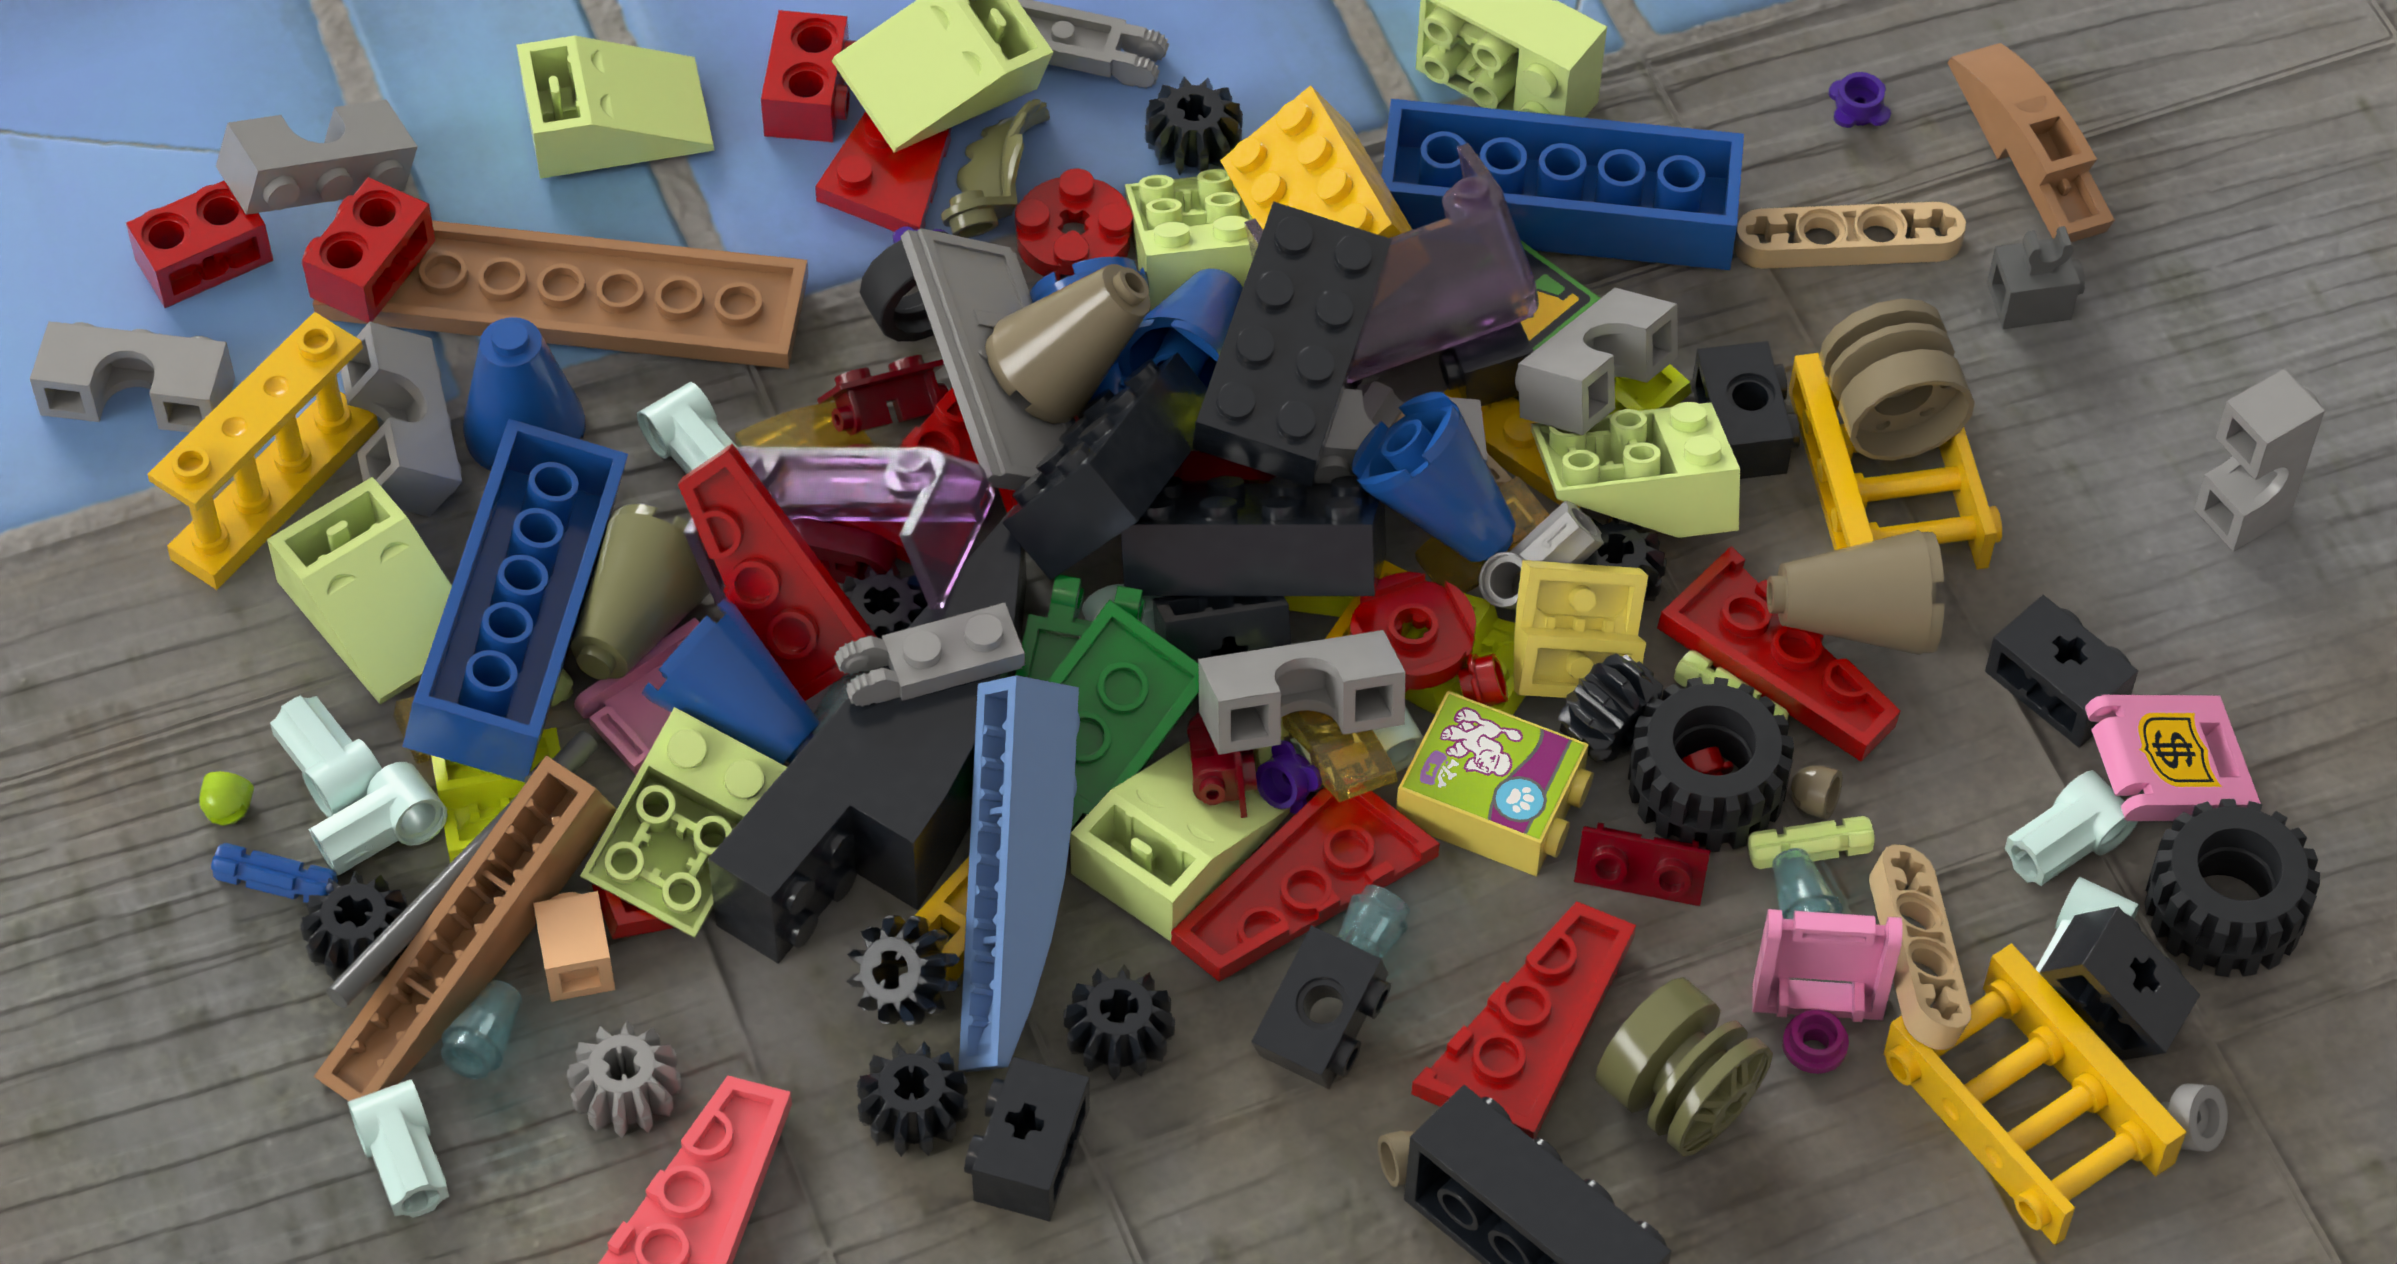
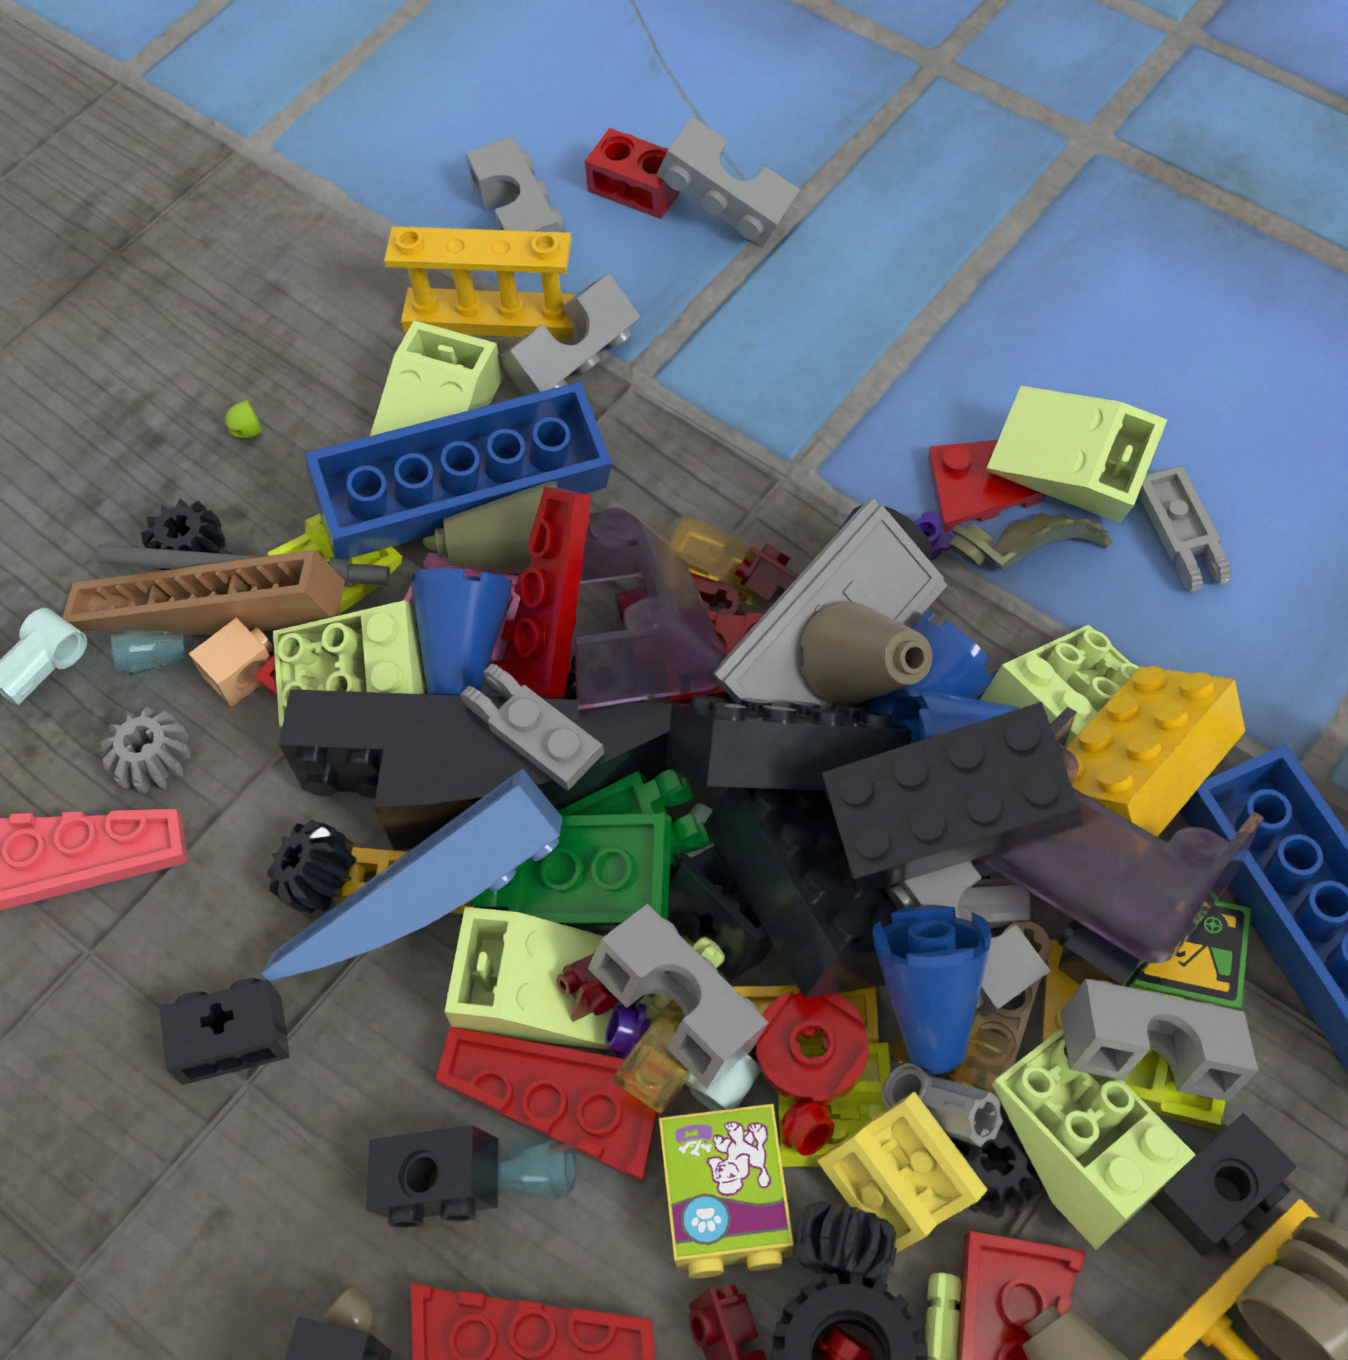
camera: 65 degrees right, 5 degrees up
blue axle [211,843,338,903] -> none
light aqua piece [270,695,382,818] -> none
red brick [302,177,436,323] -> none
light aqua piece [308,762,447,876] -> none
medium nougat plate [313,220,809,369] -> none
blue cone [463,317,586,471] -> none
yellowish green slope [517,36,714,179] -> none
light aqua piece [637,382,750,474] -> none
red brick [761,10,856,143] -> none
black gear [857,1040,968,1157] -> none
red plate [1015,168,1133,281] -> none
black gear [1063,964,1175,1081] -> none
black gear [1145,76,1243,176] -> none

